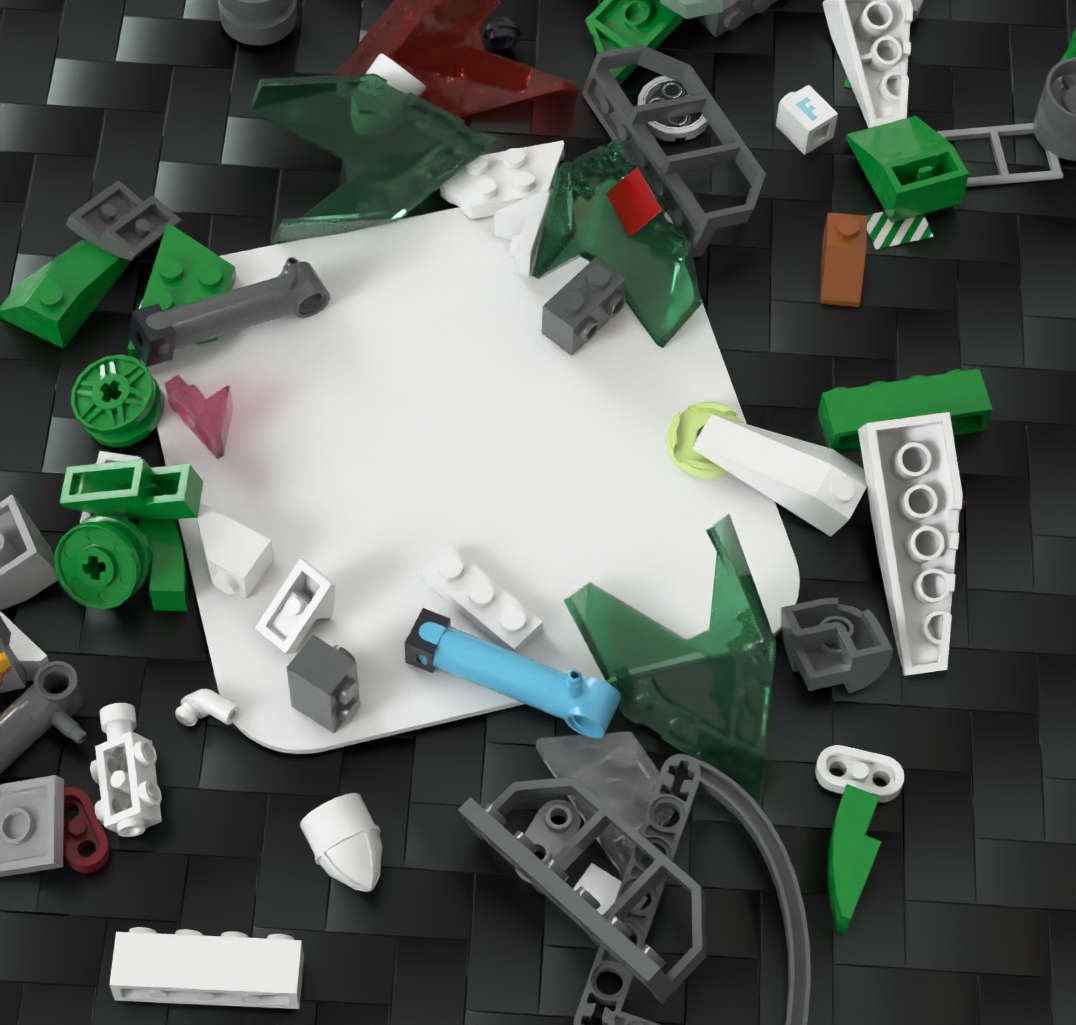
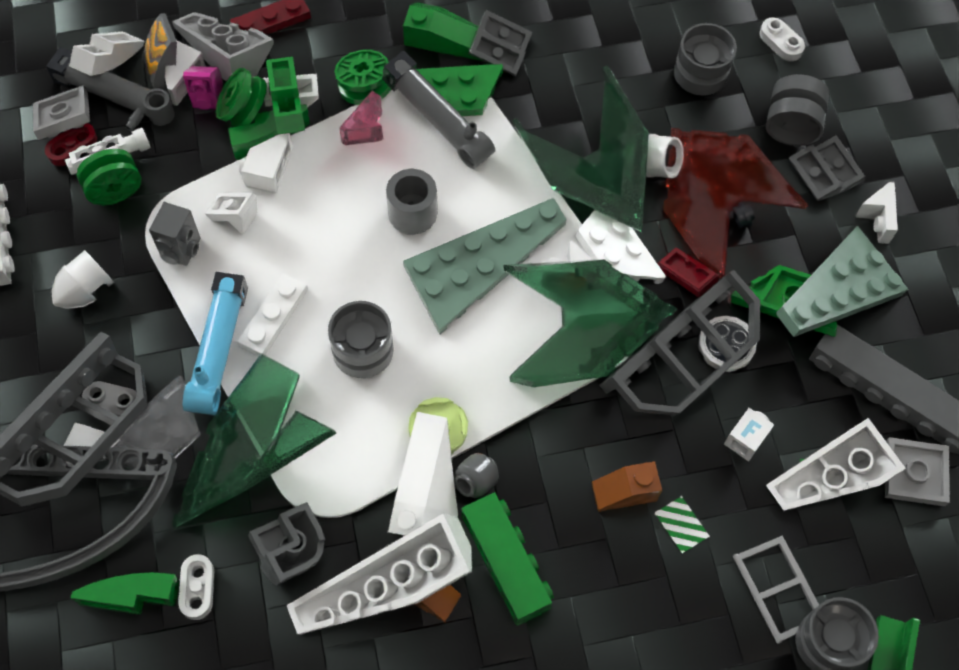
camera: 75 degrees right, 5 degrees up
white arm [175,689,239,726] -> none
dark grey brick [542,257,626,355] -> none
red sticker [606,167,662,237] -> none
green slope [846,116,969,223] -> none
none -> green wheel [76,148,142,205]
none -> dark pink slope [183,66,223,110]
none -> dark grey wheel [328,301,394,378]
none -> dark grey piece [386,168,438,235]
none -> sand green wing [403,198,567,335]
none -> dark grey head [454,453,499,498]
none -> dark red plate [657,247,719,298]

